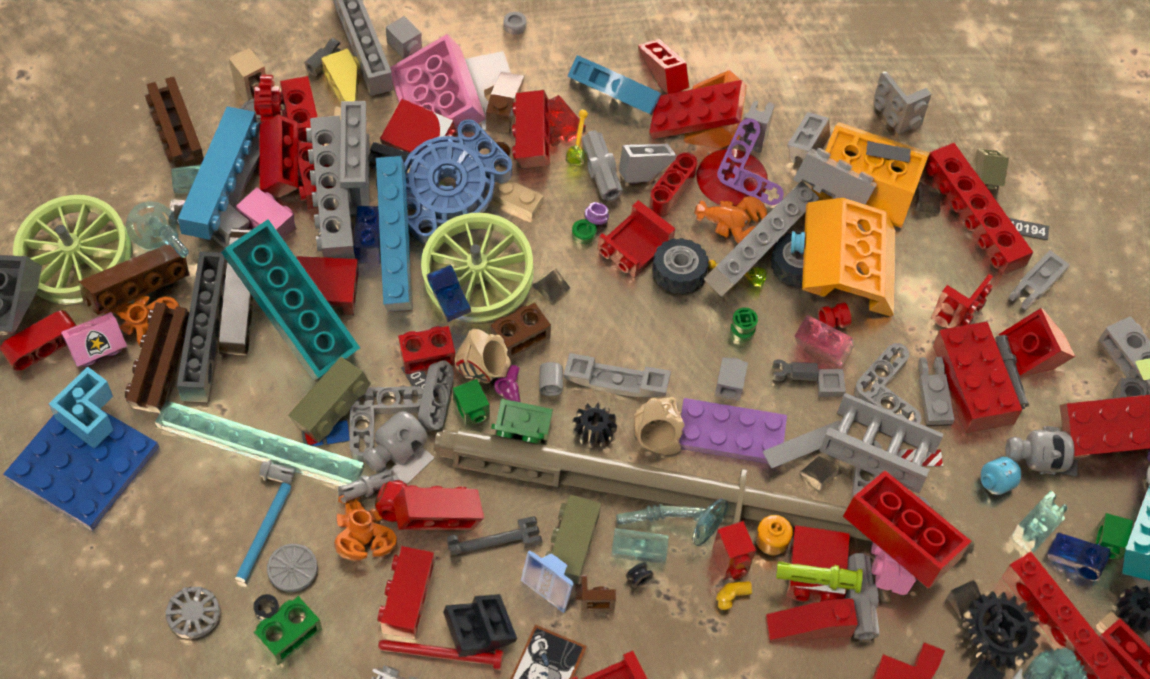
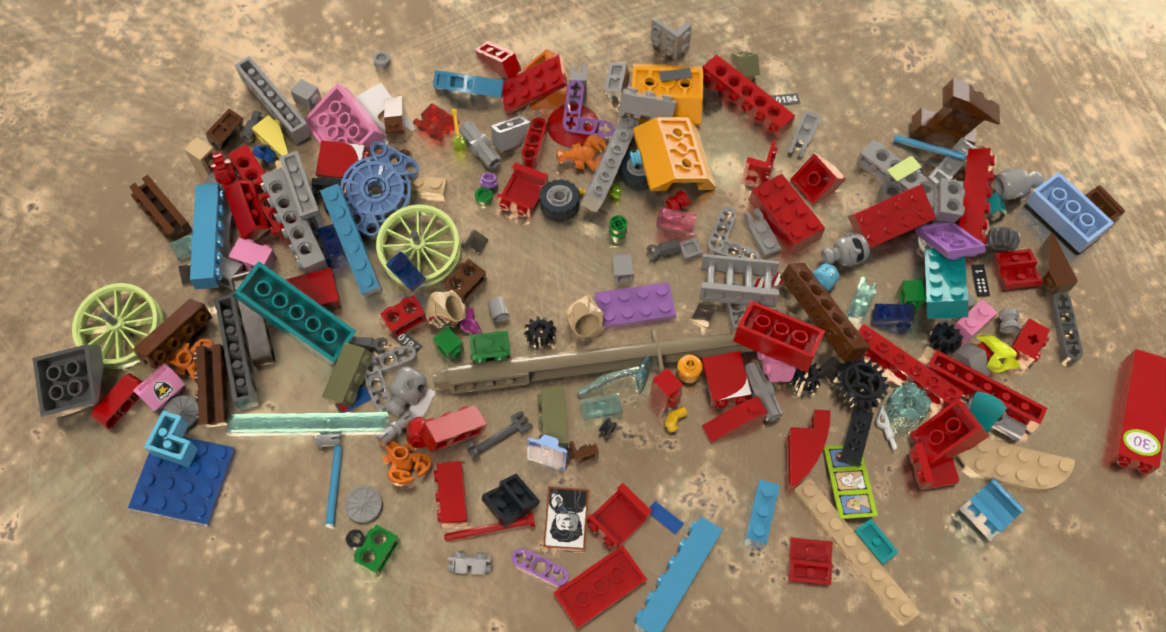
camera: 15 degrees left, 5 degrees up
clear light blue dish [126,201,189,257] -> none
light grey wheel [166,586,220,639] -> none
light grey beam [418,361,454,432] -> none
red brick [512,89,550,168] -> none
light grey slope [564,353,671,397] -> none
light grey sticker [763,420,841,468] -> none
lime pin [776,561,863,594] -> none
dark grey pin [995,335,1029,410] -> none
none -> light grey wheel [163,395,199,429]
none -> reddish brown hinge [206,109,244,149]
none -> blue tile [252,145,277,163]
none -> dark grey bar [352,336,387,354]
none -> reddish brown brick [780,263,870,362]
none -> black gear [790,363,823,394]

